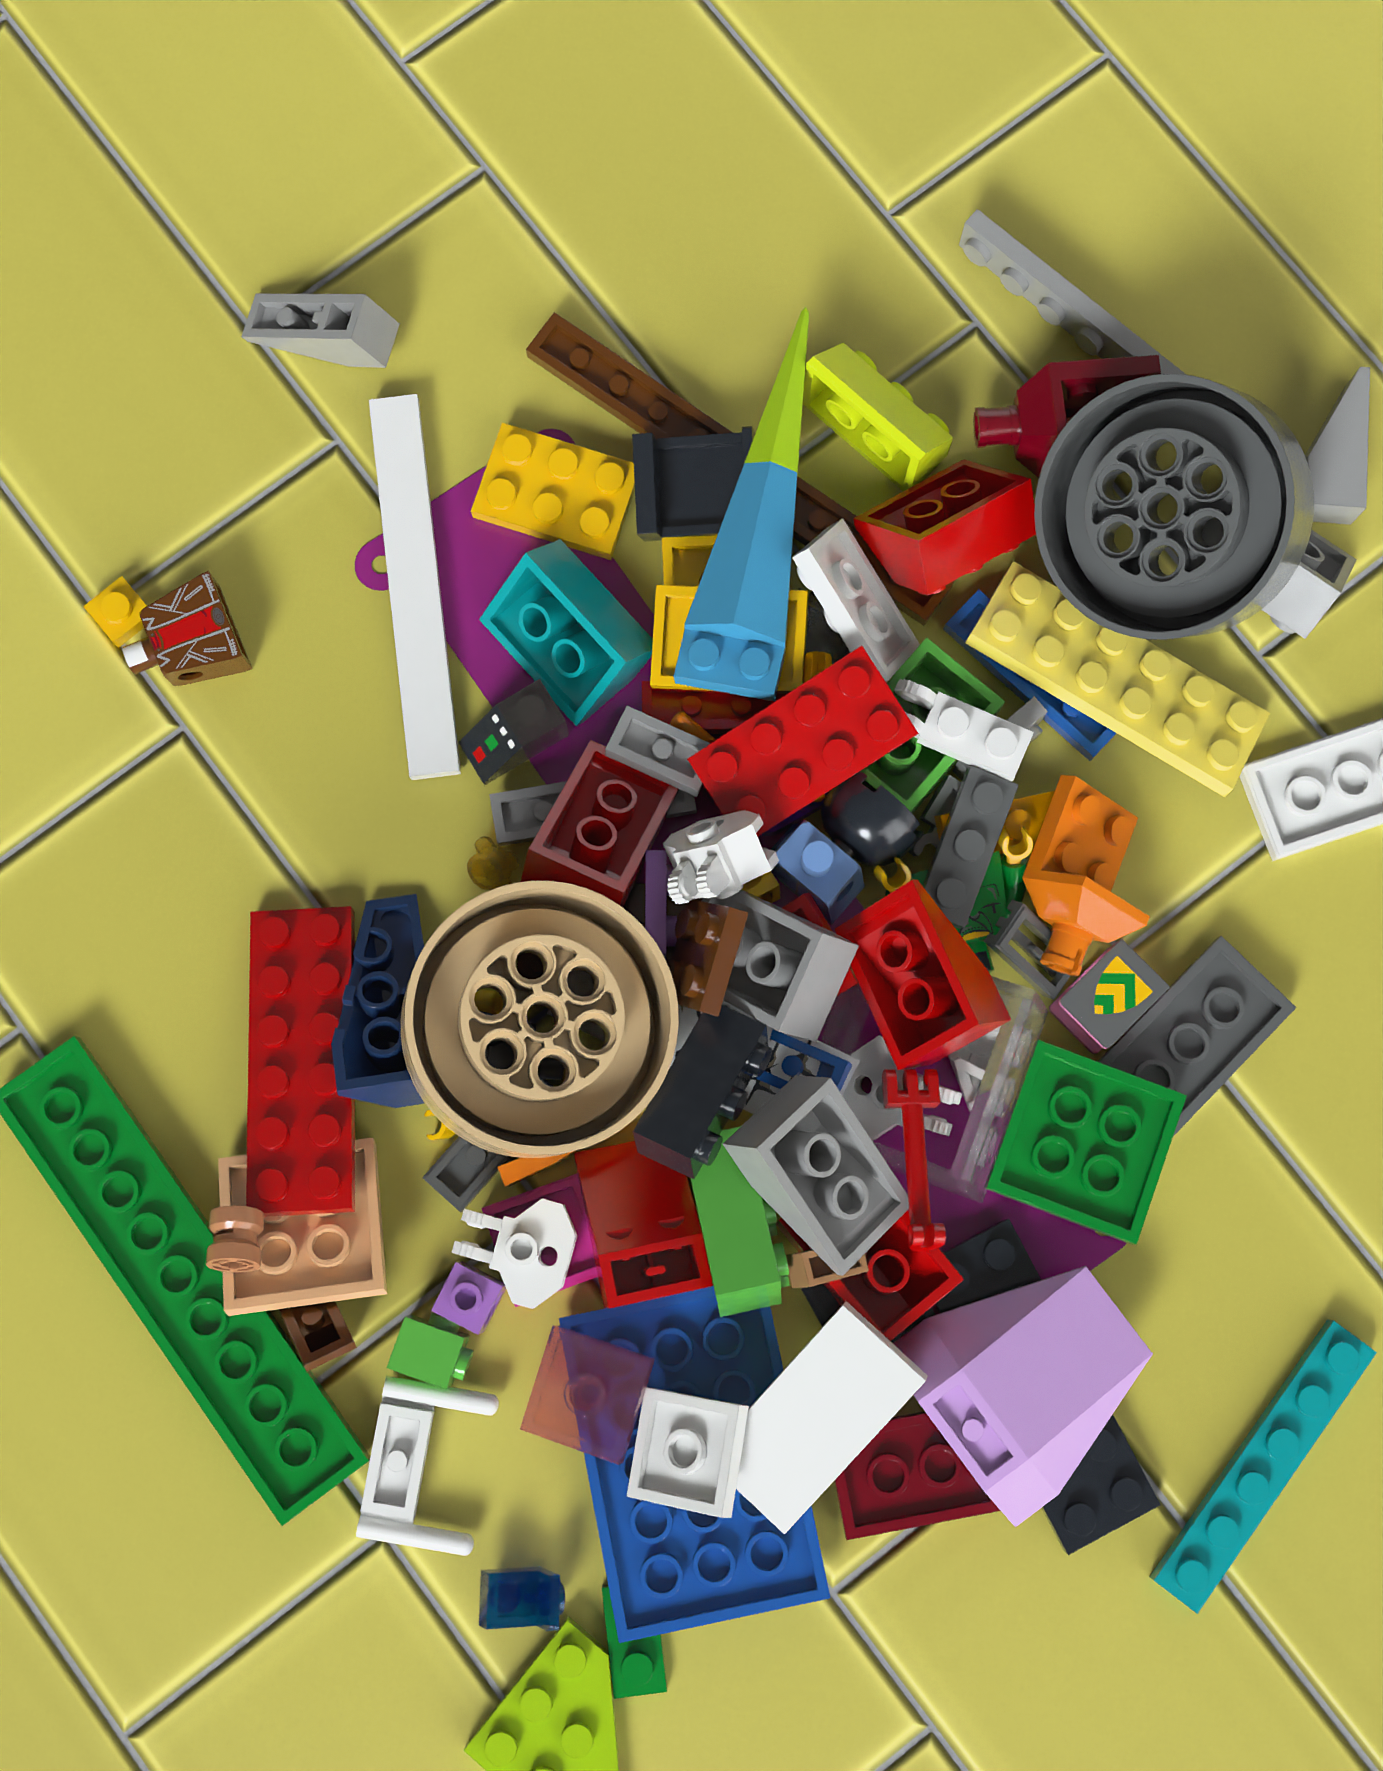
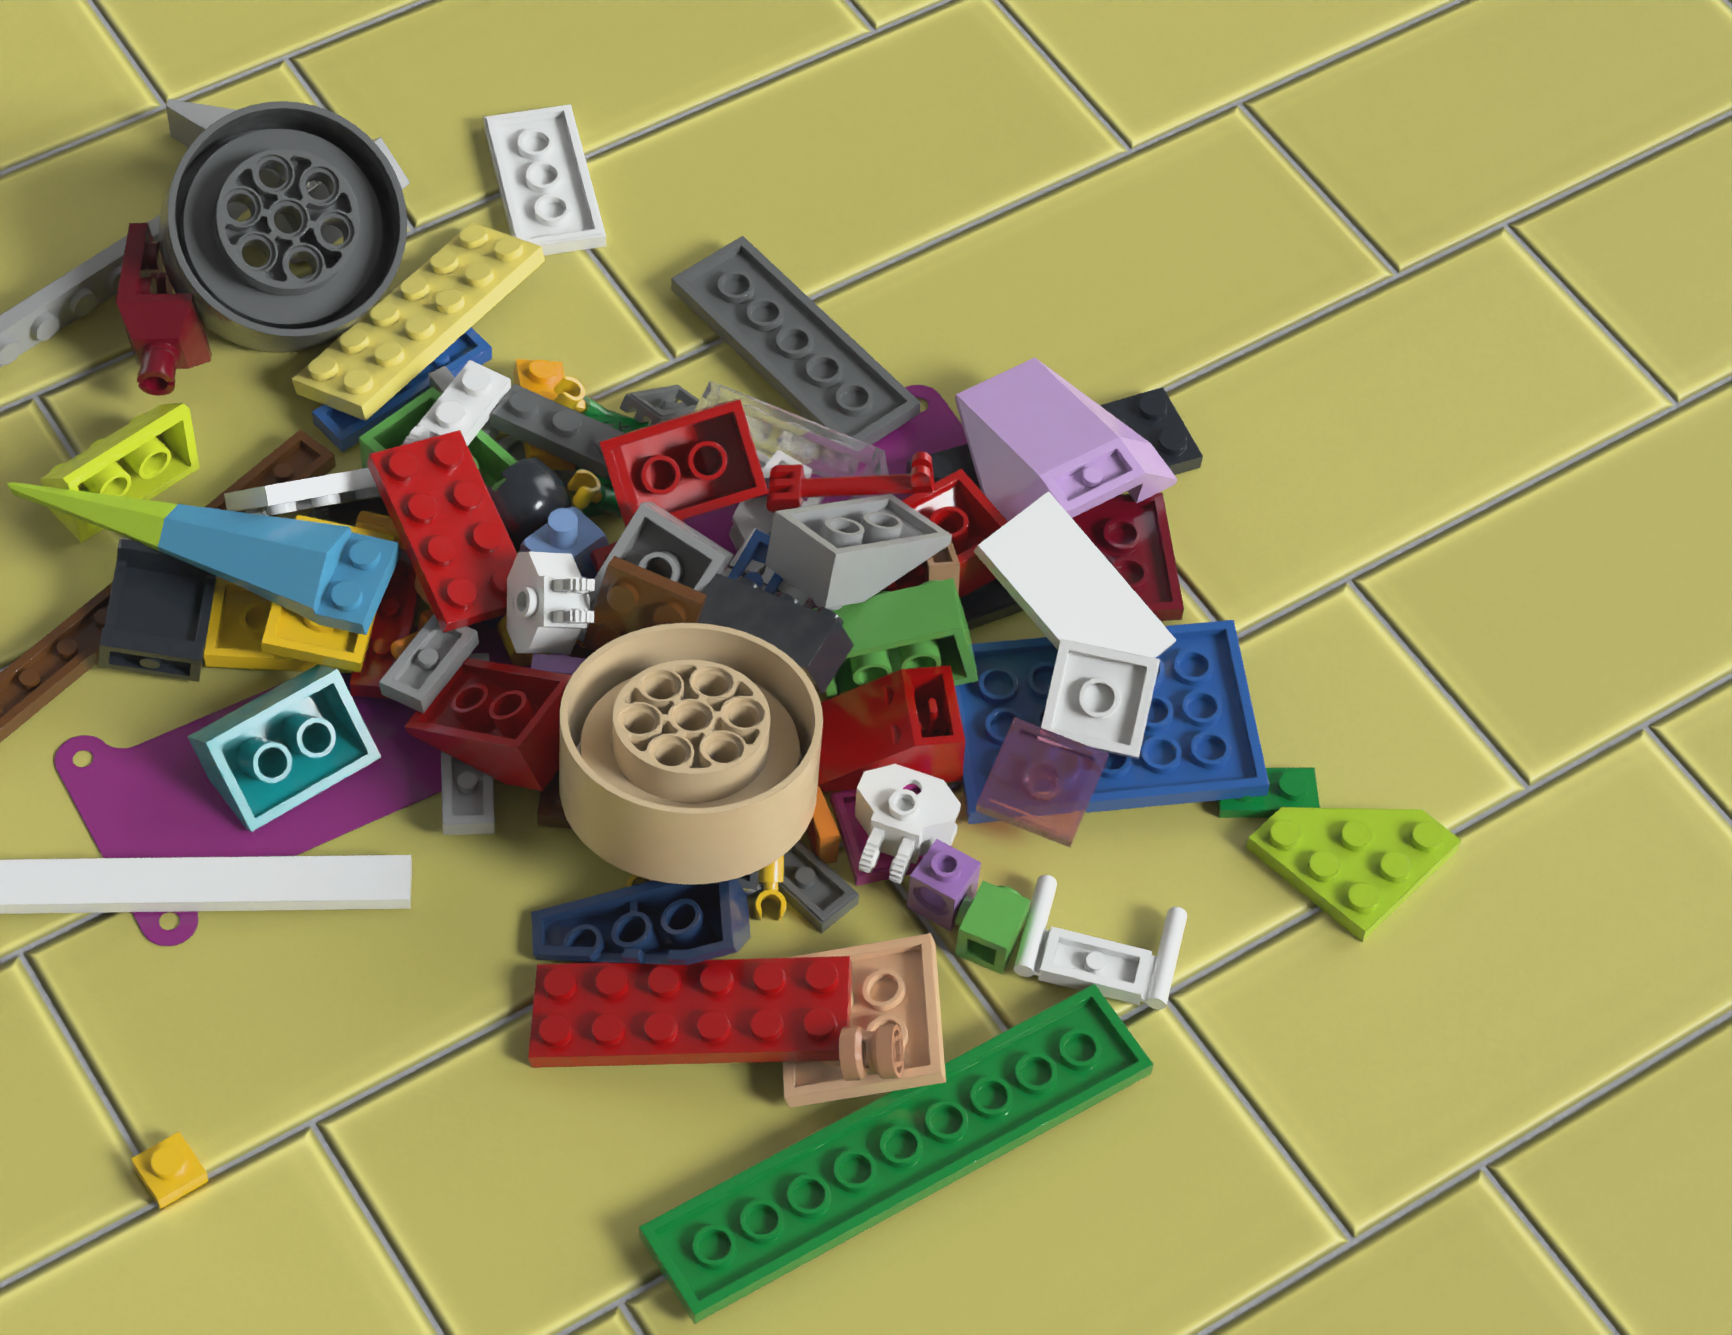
camera: 90 degrees left, 25 degrees down
reddish brown torso [122,571,252,686] -> none
reddish brown slope [279,1301,357,1372] -> none
slope [458,679,569,786] -> none
clear yellow plate [467,836,520,890] -> none
yellow plate [471,422,635,560] -> none
clear blue bracket [479,1567,565,1631] -> none
red slope [853,459,1036,595] -> none
green plate [984,1040,1187,1245] -> none
orange plate [1022,775,1150,976] -> none
piece [1049,939,1170,1054] -> none
teal plate [1149,1319,1377,1614] -> none

